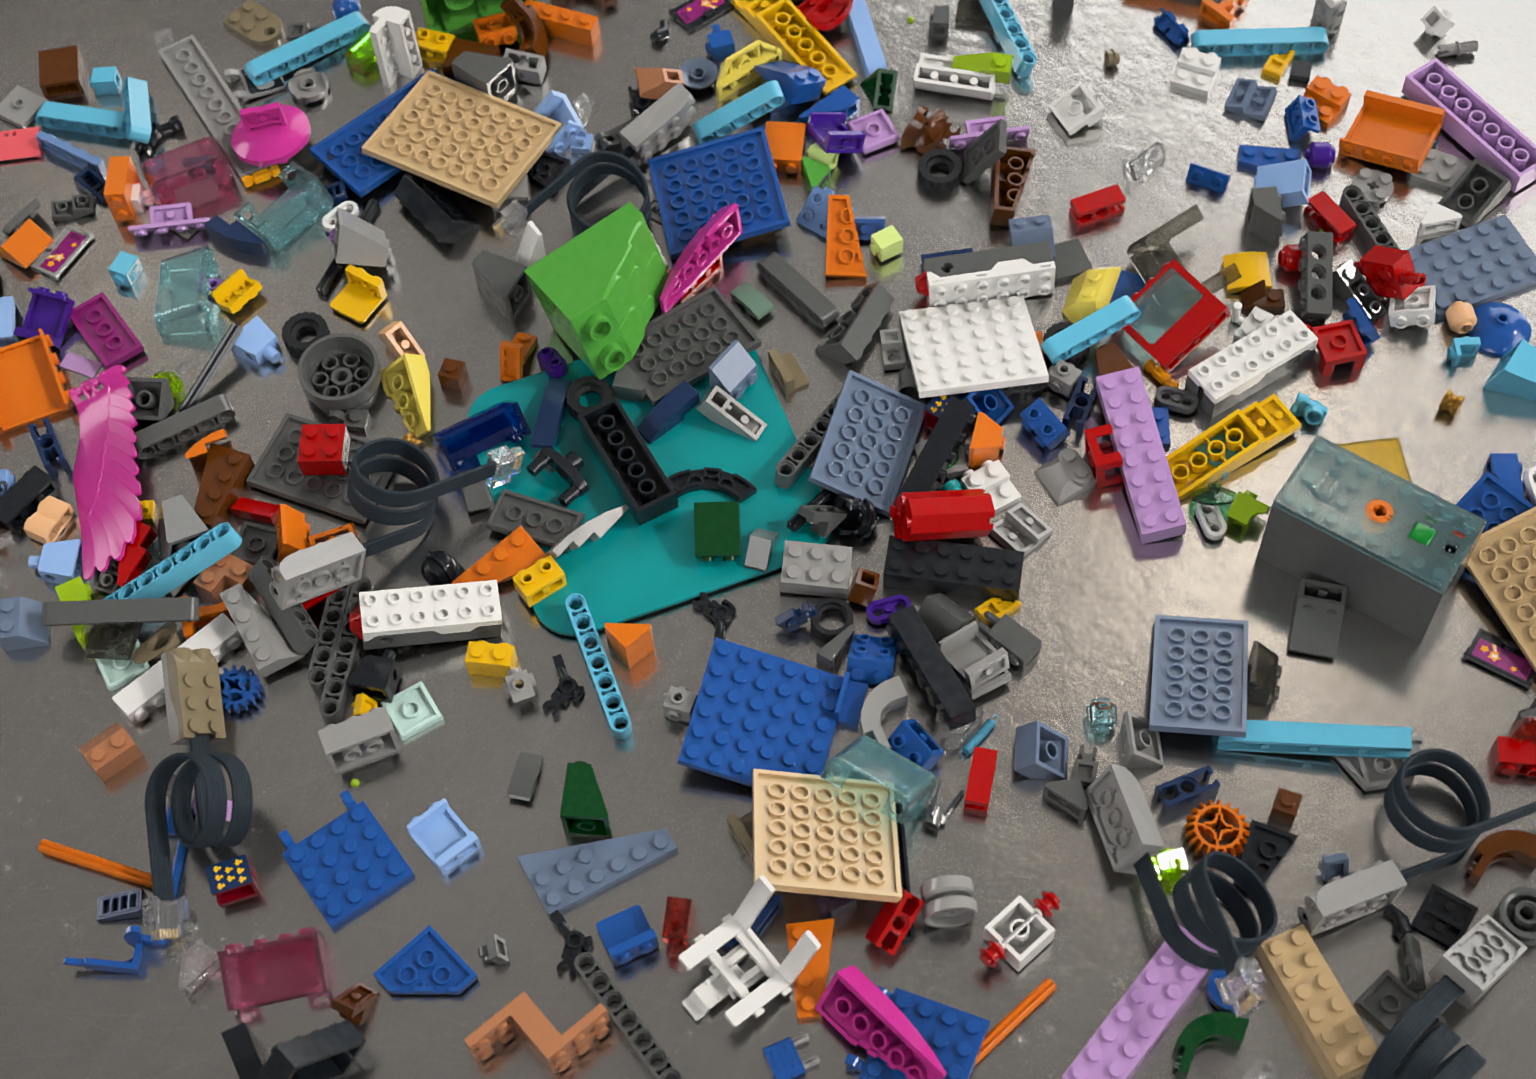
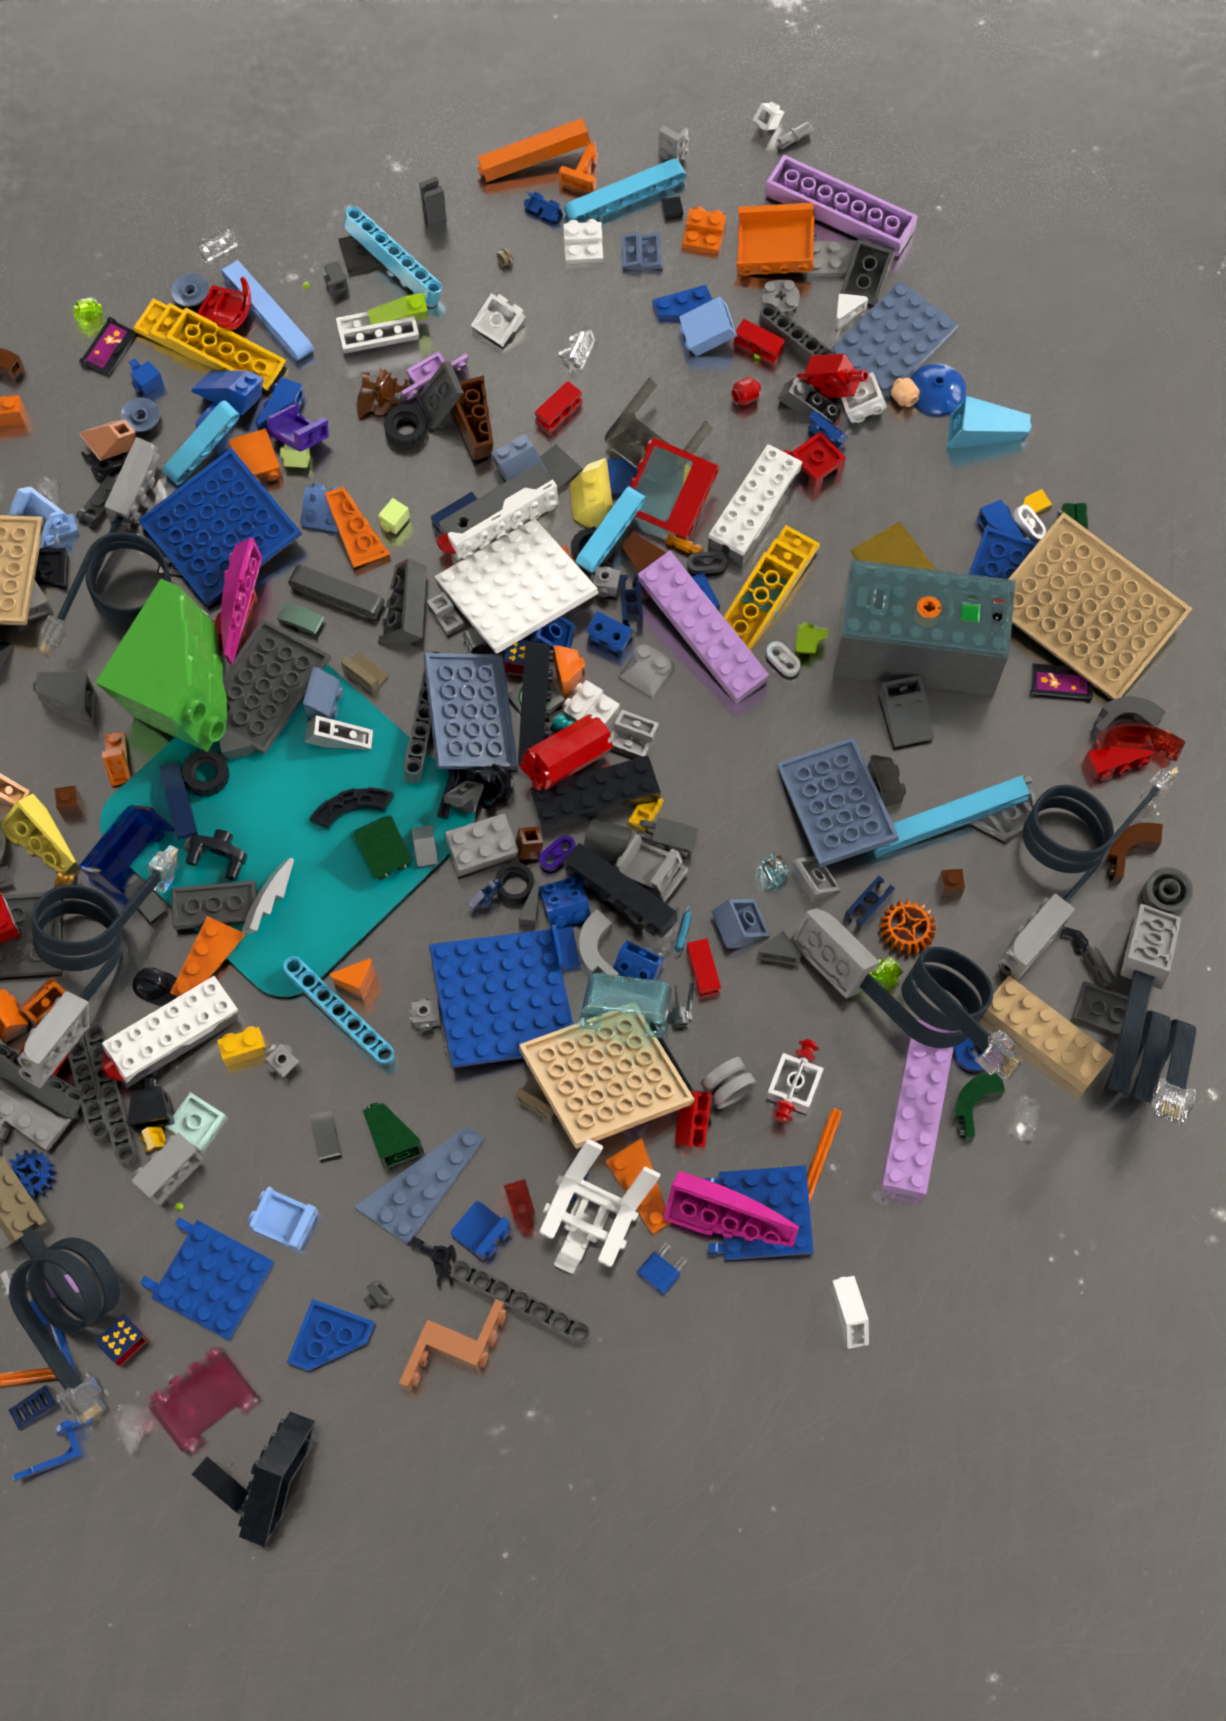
camera: 30 degrees left, 10 degrees up
reddish brown slope [331,981,379,1025] -> none
yellow brick [512,555,567,608] -> none
white slope [515,220,546,268] -> none
dark purple plate [537,347,568,378] -> none
black piece [542,654,584,719] -> none
black brick [577,397,678,526] -> none
dark blue slope [637,380,700,444] -> none
black arm [650,19,670,43] -> none
black piece [692,592,736,640] -> none
light yellow wedge [716,40,782,101] -> none
bright green slope [802,157,831,193] -> none
lavender plate [847,109,900,155] -> none
blue panel [854,216,885,240] -> none
dark green slope [860,68,898,111] -> none
dark grey plate [1072,744,1099,786] -> none
red panel [1084,424,1123,489] -> none
blue hinge [1185,162,1231,194] -> none
clear green dish [1192,483,1237,506] -> none
yellow slope [1222,252,1273,294] -> none
white plate [1231,302,1274,341] -> none
black wing [1232,820,1298,891] -> none
reddish brown slope [1240,280,1285,311] -> none
dark grey slope [1246,187,1286,246] -> none
yellow tile [1261,50,1295,80] -> none
blue bracket [1285,95,1321,143] -> none
medium azure plate [1290,392,1328,425] -> none
dark grey brick [1298,231,1333,320] -> none
dark purple head [1304,142,1336,169] -> none
sand blue tile [1322,853,1349,882] -> none
black slope [1411,884,1479,948] -> none
pearl gold wheel [1438,390,1465,416] -> none
medium azure bracket [1447,336,1481,367] -> none

